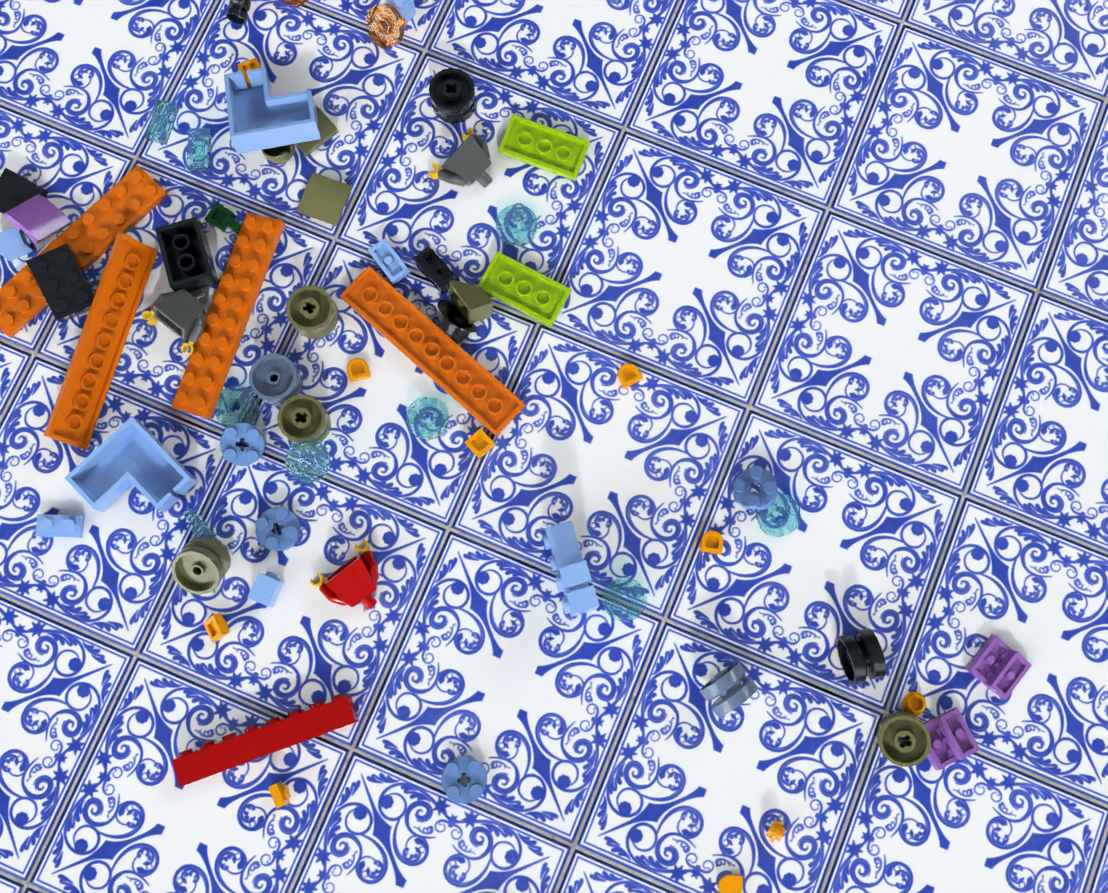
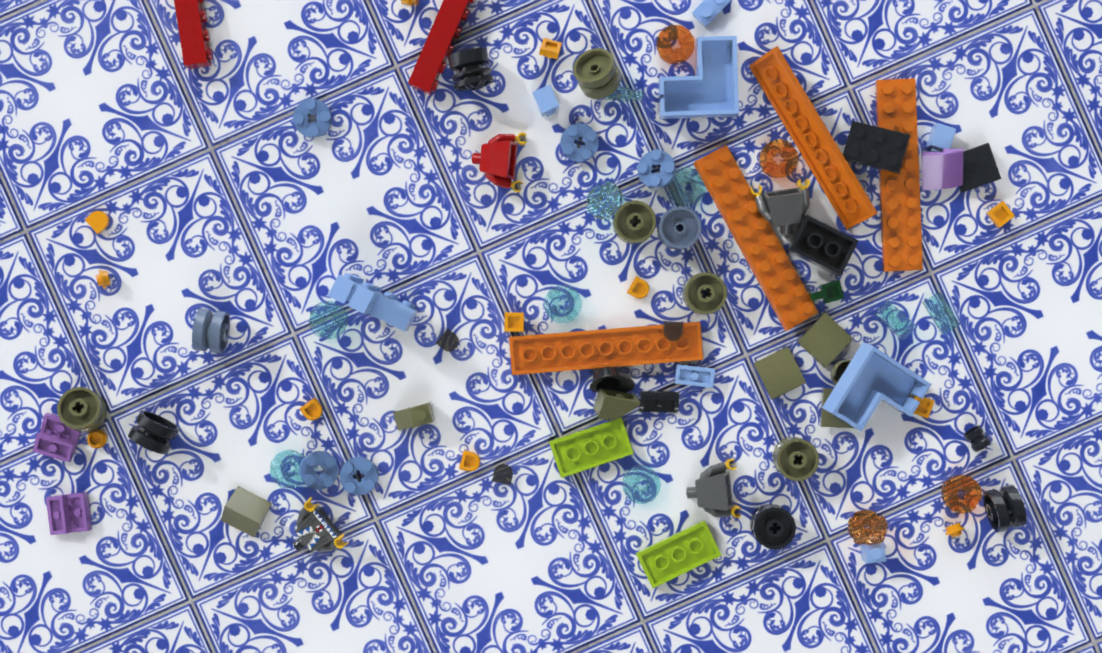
camera: 130 degrees right, 10 degrees up
none -> olive slope [221,486,272,538]
none -> torso [292,497,349,552]
none -> medium blue plate [340,456,379,495]
none -> olive slope [393,402,435,430]
none -> clear smoke tile [436,328,459,351]
none -> black wheel [448,48,494,91]
none -> clear smoke tile [492,464,513,485]
none -> clear orange plate [656,25,695,64]
none -> clear smoke tile [663,321,683,341]
none -> clear orange plate [759,139,798,178]
none -> olive wheel [773,437,819,481]
none -> olive slope [797,312,853,368]
none -> light orange plate [986,201,1015,228]

